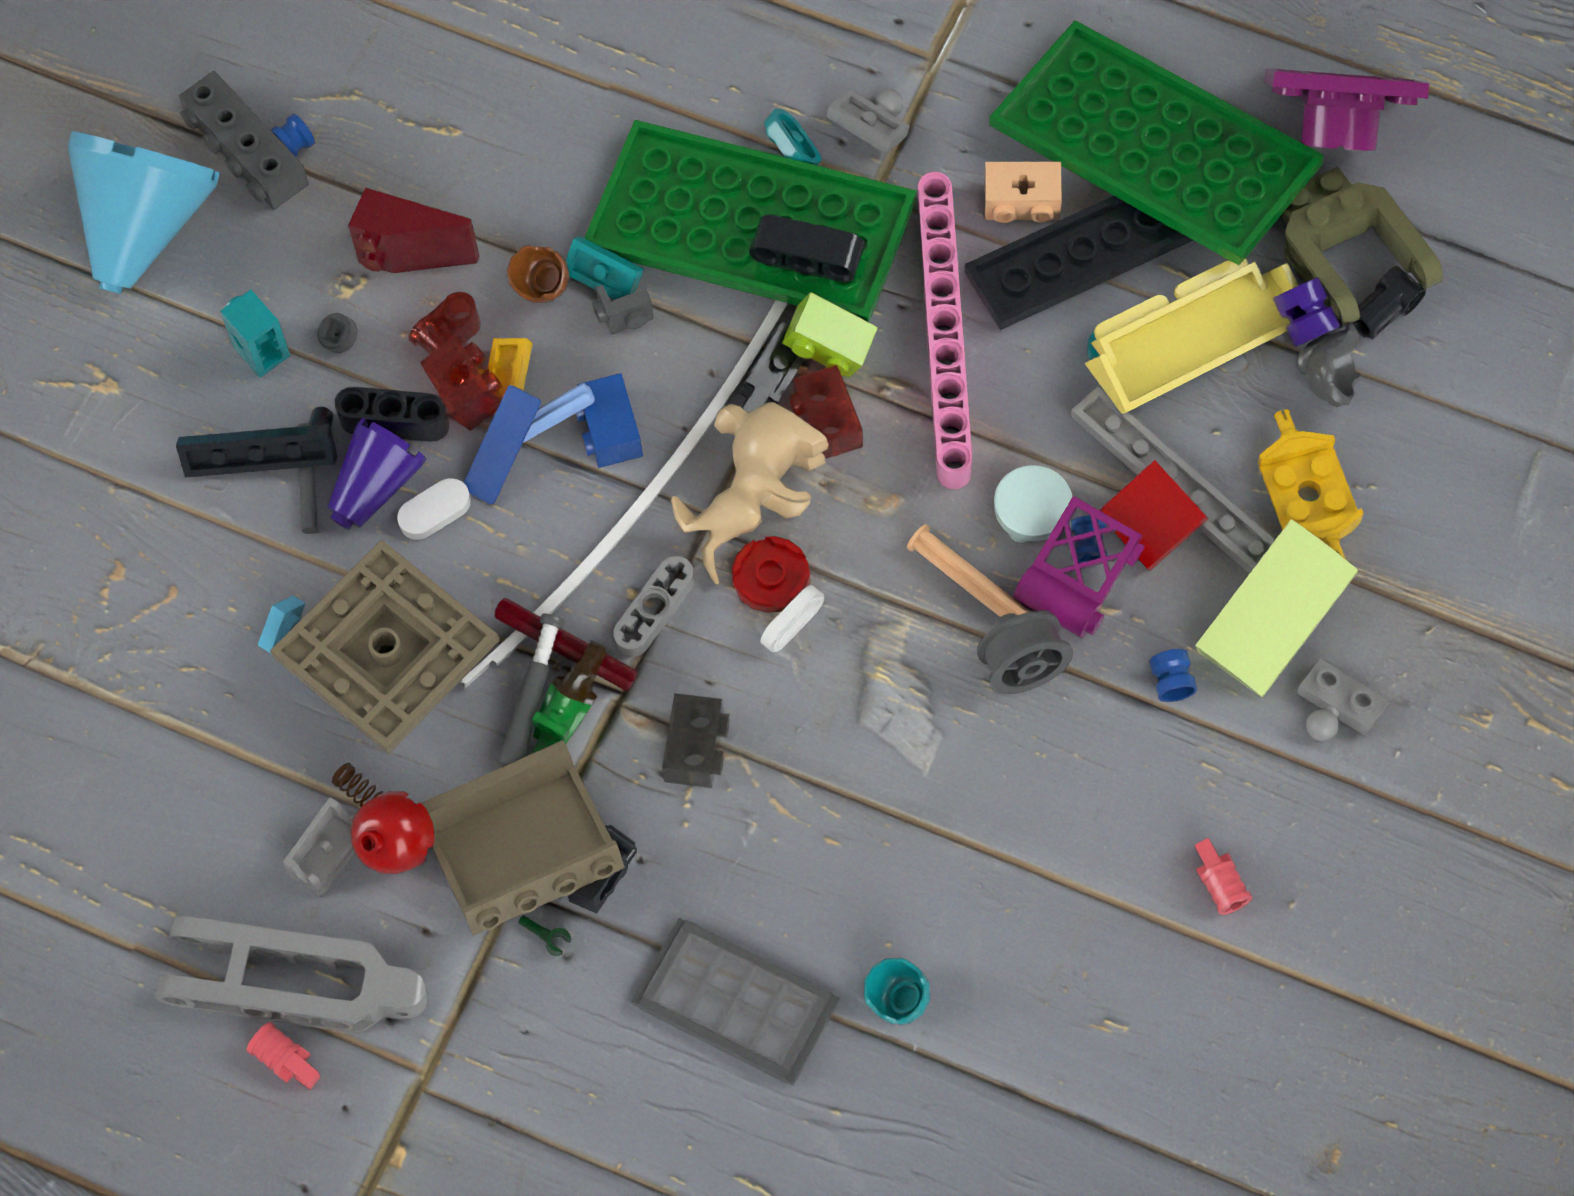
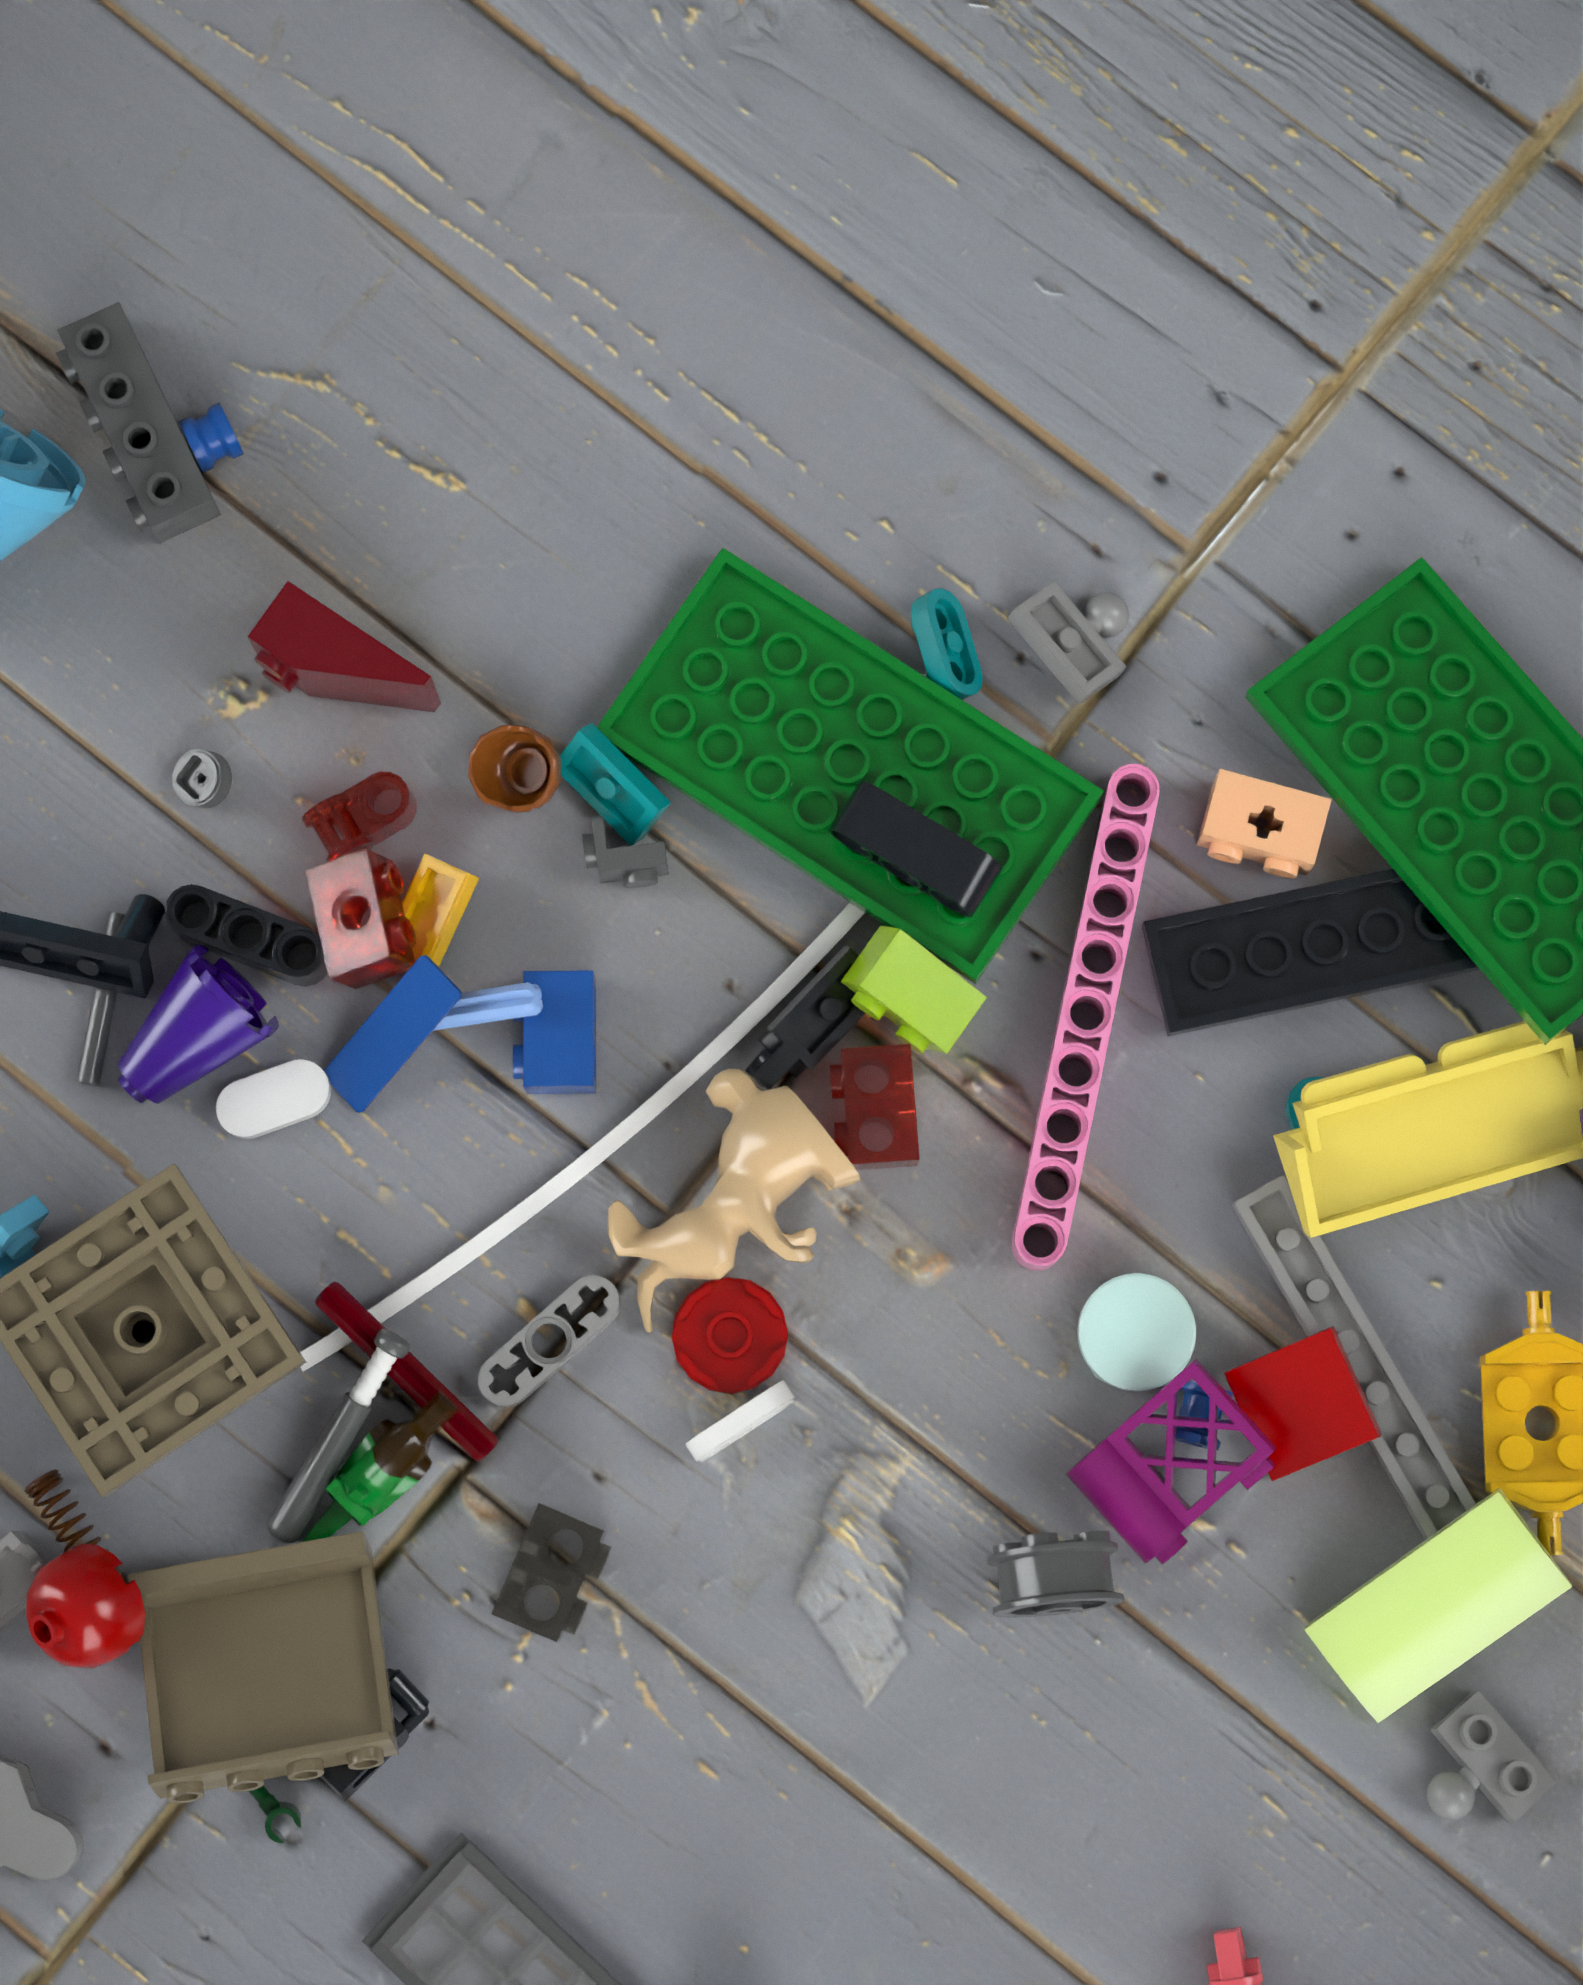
camera: 10 degrees right, 15 degrees up
teal brick [220,289,290,378] -> none
light nougat axle [907,524,1030,617] -> none
blue wheel [1149,649,1197,702] -> none

